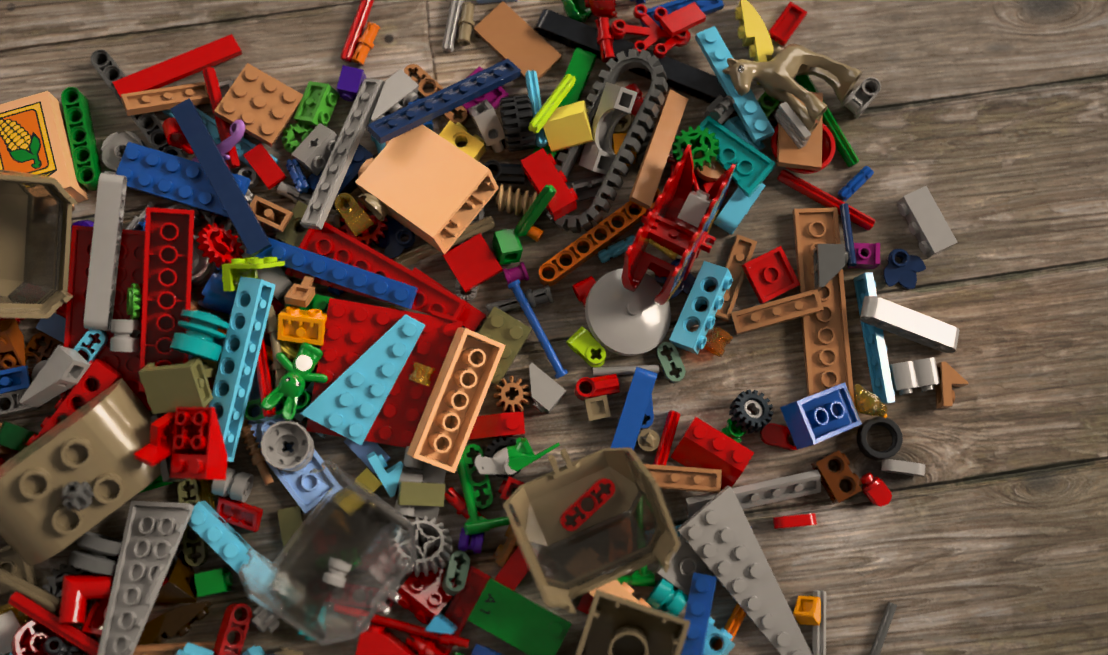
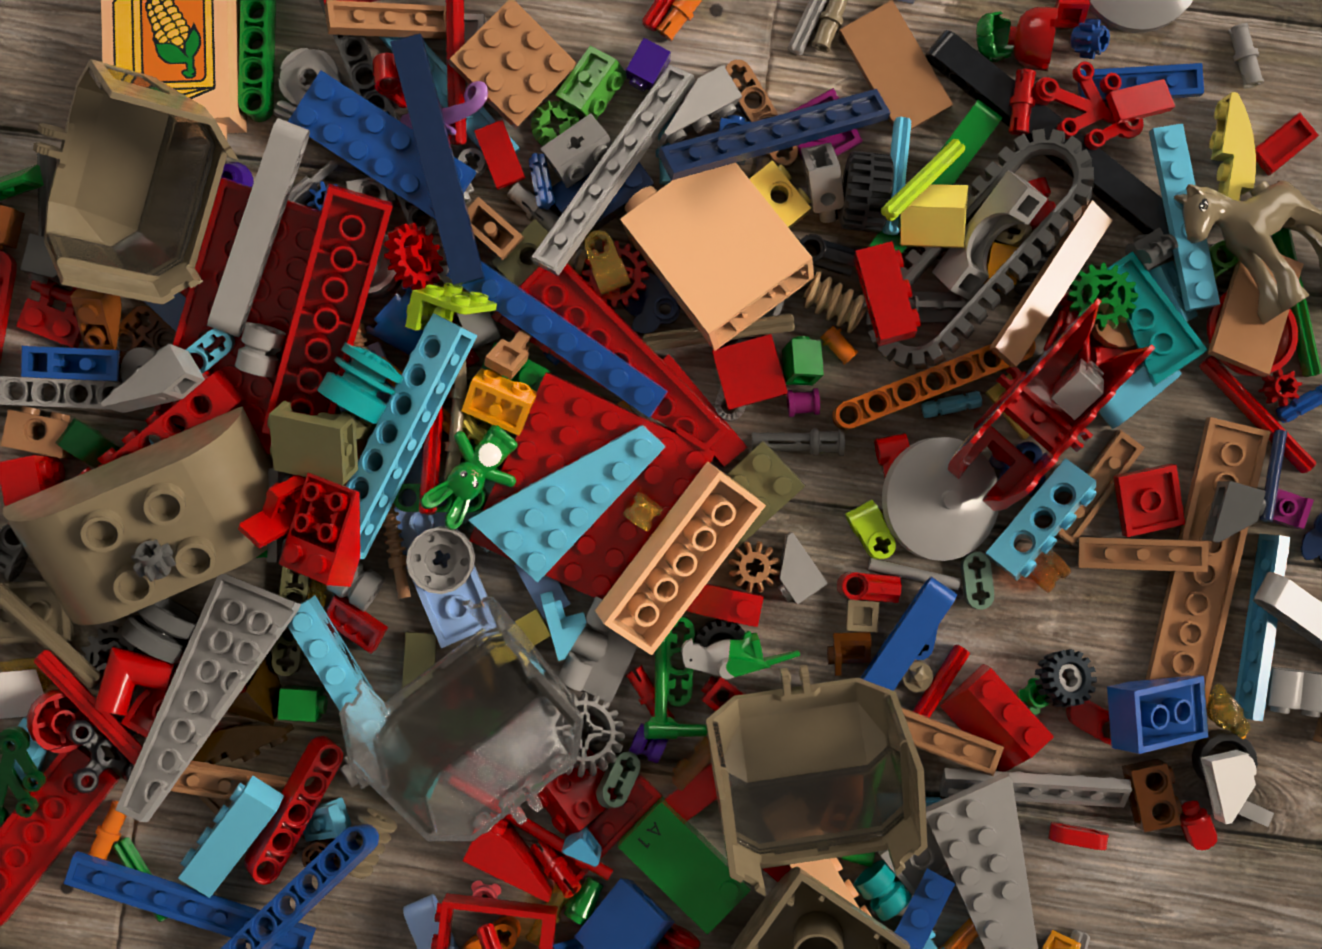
camera: 15 degrees right, 10 degrees up
bright green gear [127,283,141,320] -> none
light grey wheel [322,557,352,588] -> none
dark tan piece [357,193,388,221] -> none
olive tile [397,481,446,507] -> none
blue bar [507,279,568,379] -> none
green axle [514,184,556,237] -> none
red beam [560,478,615,531] -> none
light grey tile [774,102,811,149] -> none
none -> reddish brown bracket [827,632,871,676]
none -> white slope [1201,750,1256,824]
none -> red gear [1259,368,1302,407]

